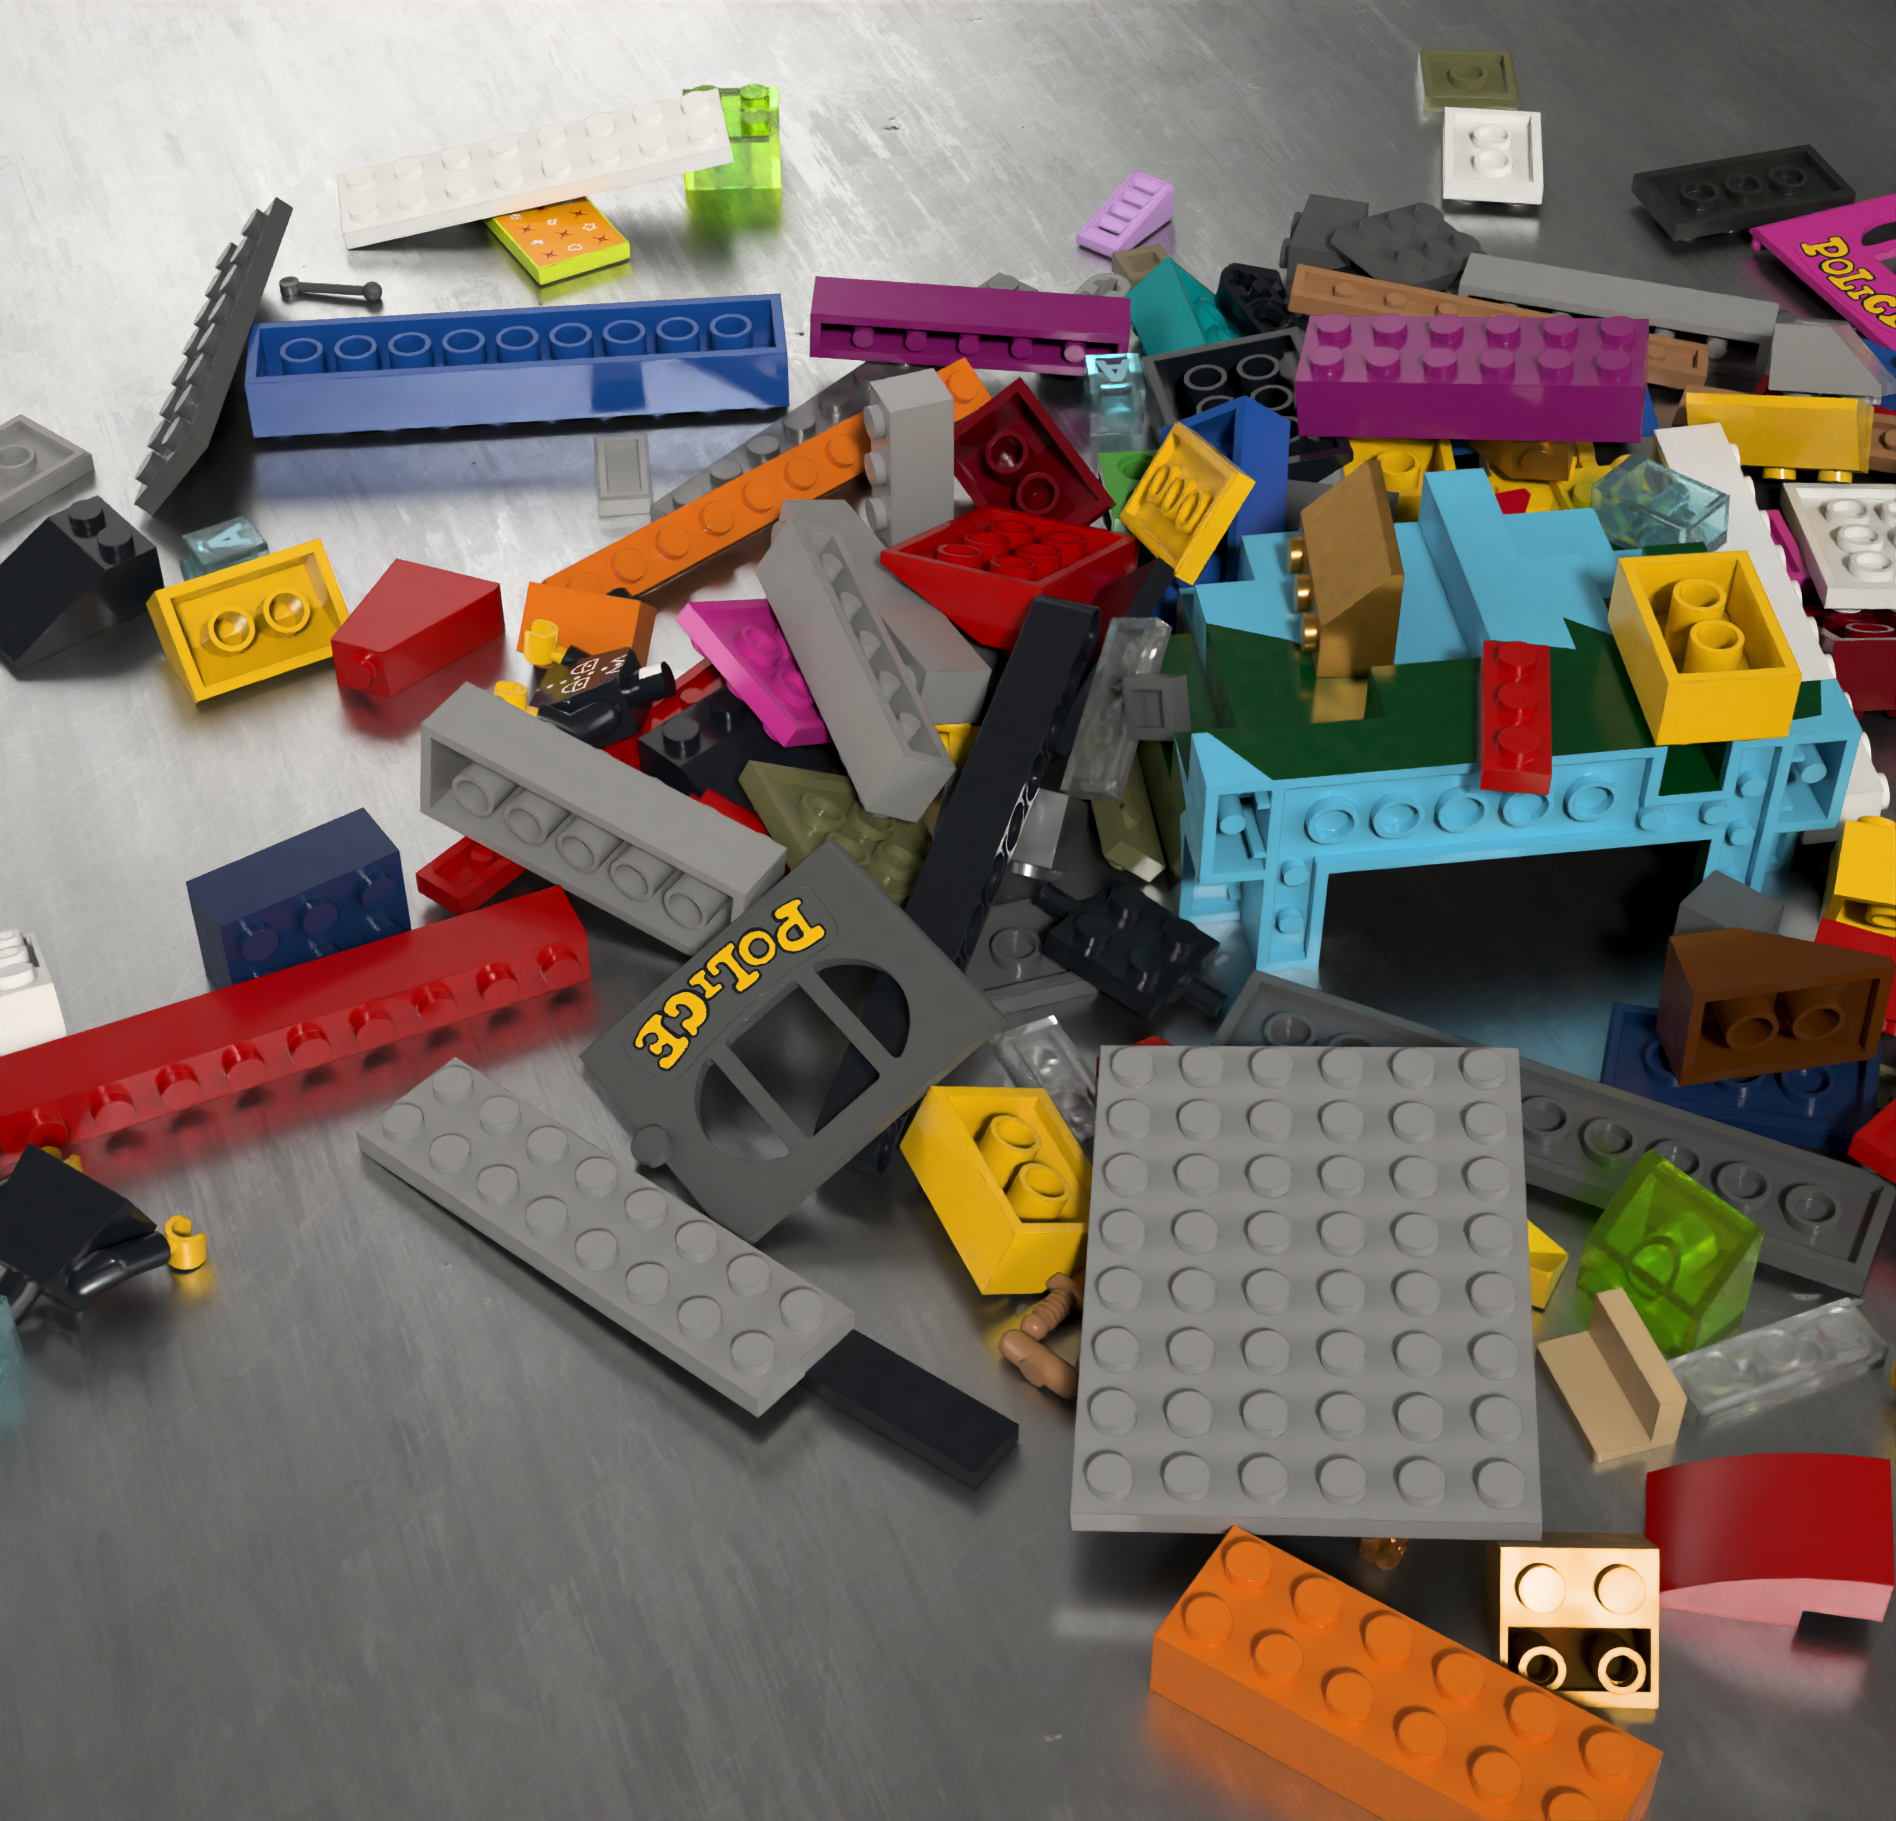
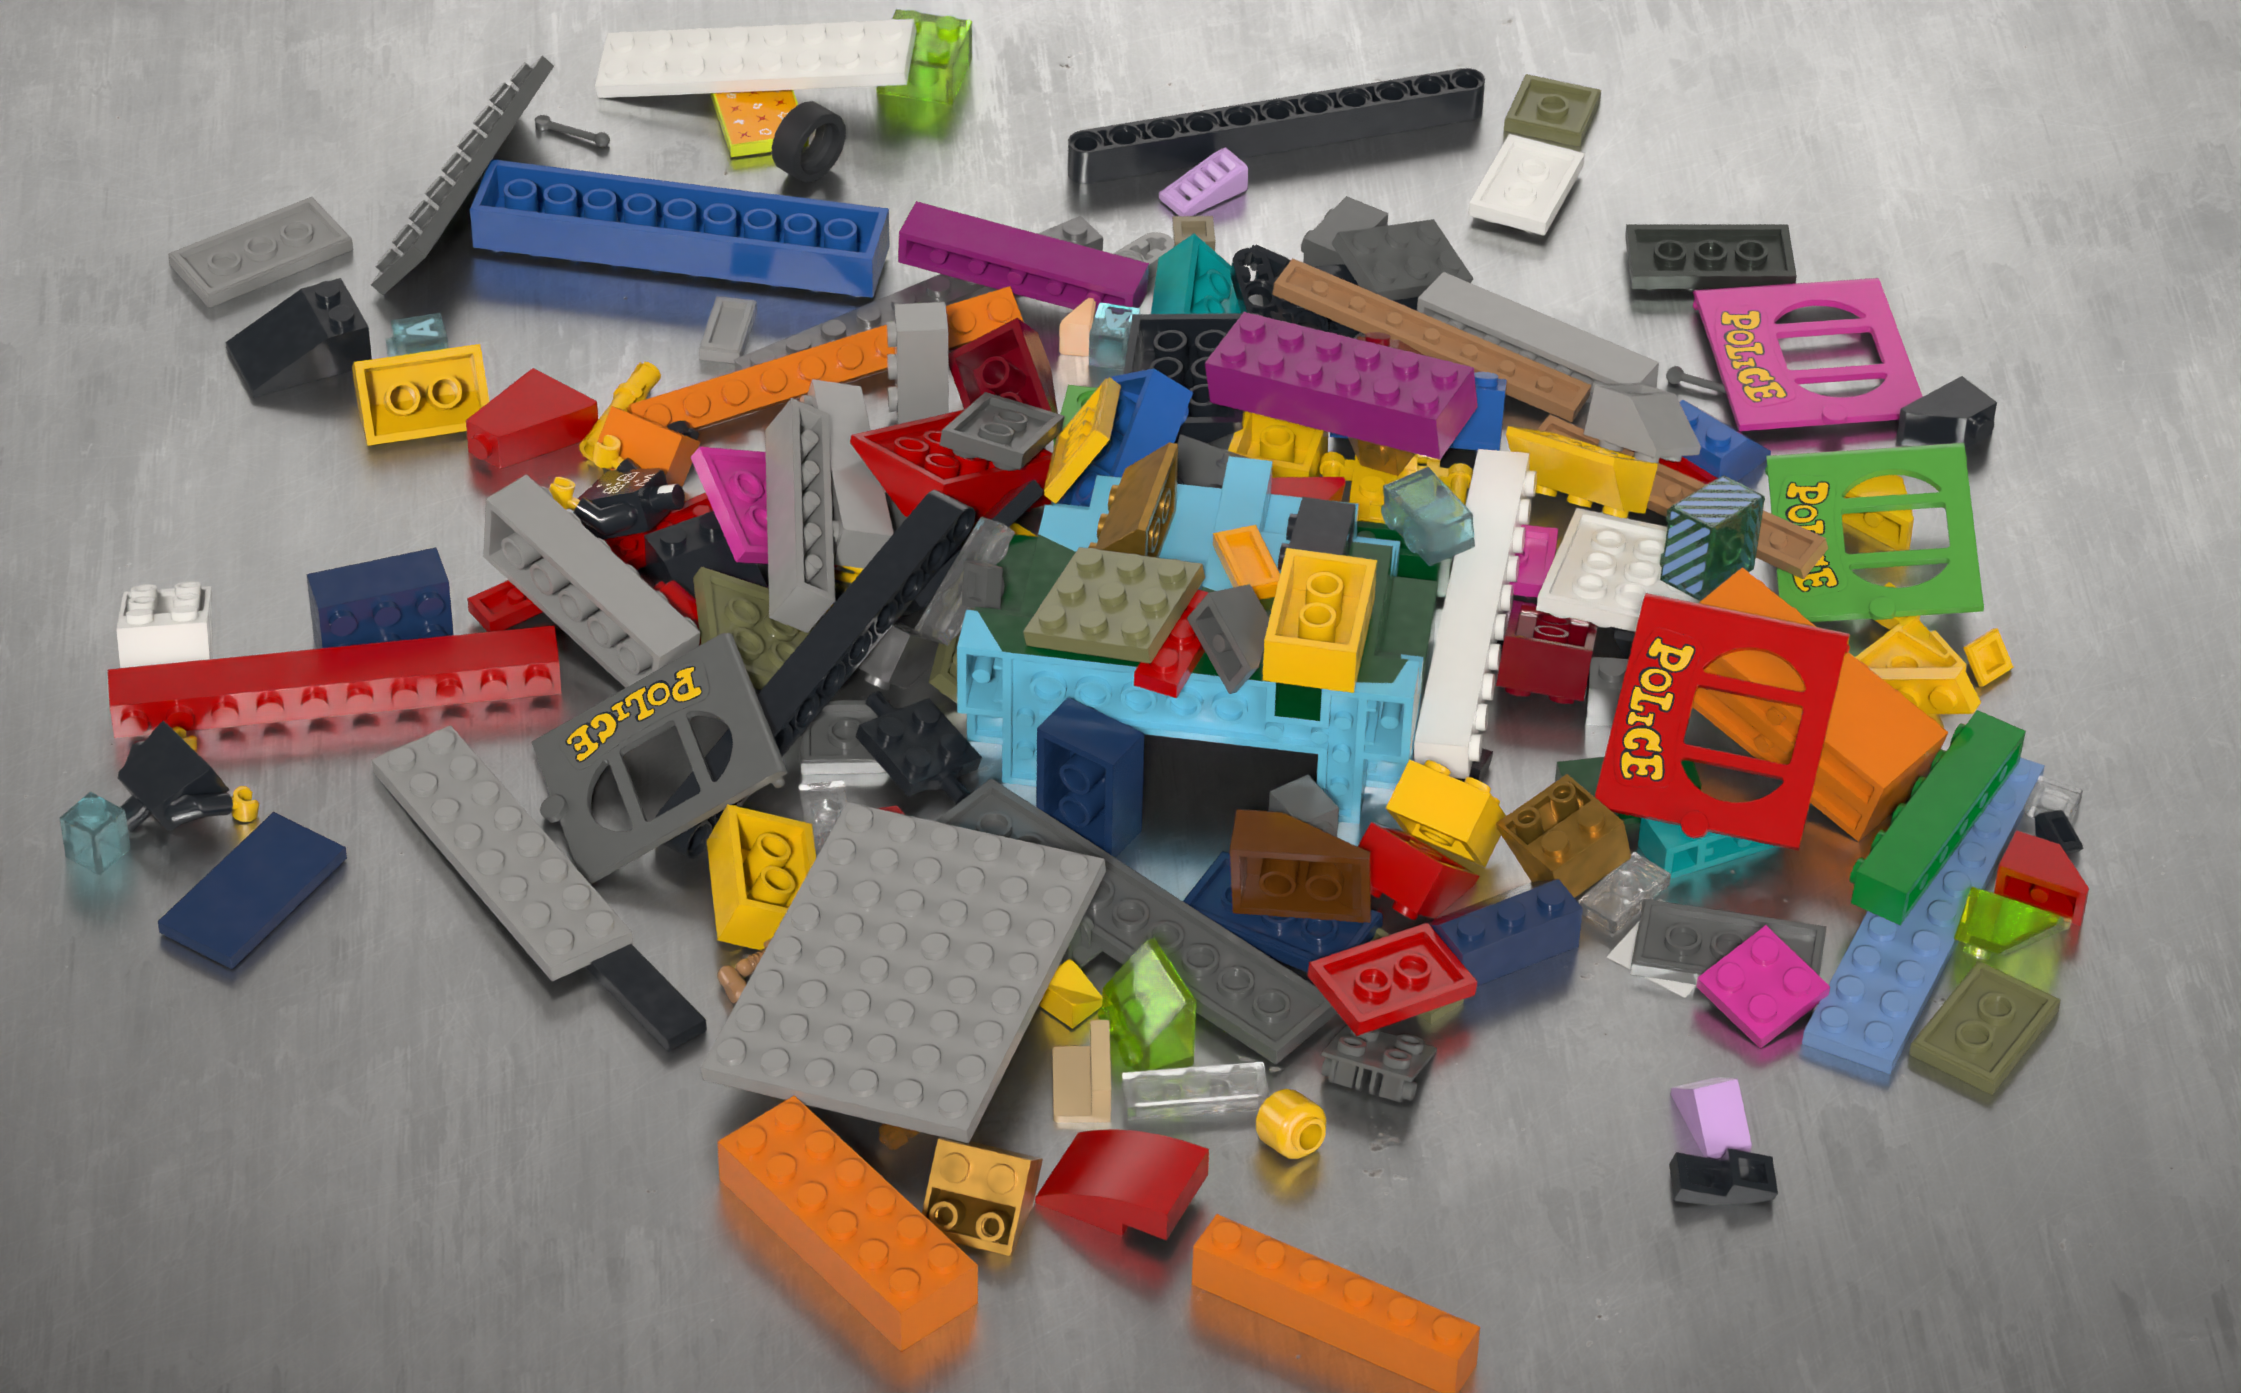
camera: 15 degrees right, 0 degrees up
none -> dark blue tile [157,812,347,969]
none -> yellow pin [579,362,661,462]
none -> black tyre [772,101,846,183]
none -> dark grey plate [940,392,1065,471]
none -> olive plate [1023,547,1205,664]
none -> dark blue brick [1036,697,1144,858]
none -> light nougat slope [1059,298,1096,357]
none -> black beam [1068,68,1485,184]
none -> dark grey slope [1187,584,1269,694]
none -> light orange tile [1213,525,1280,600]
none -> black brick [1278,497,1356,570]

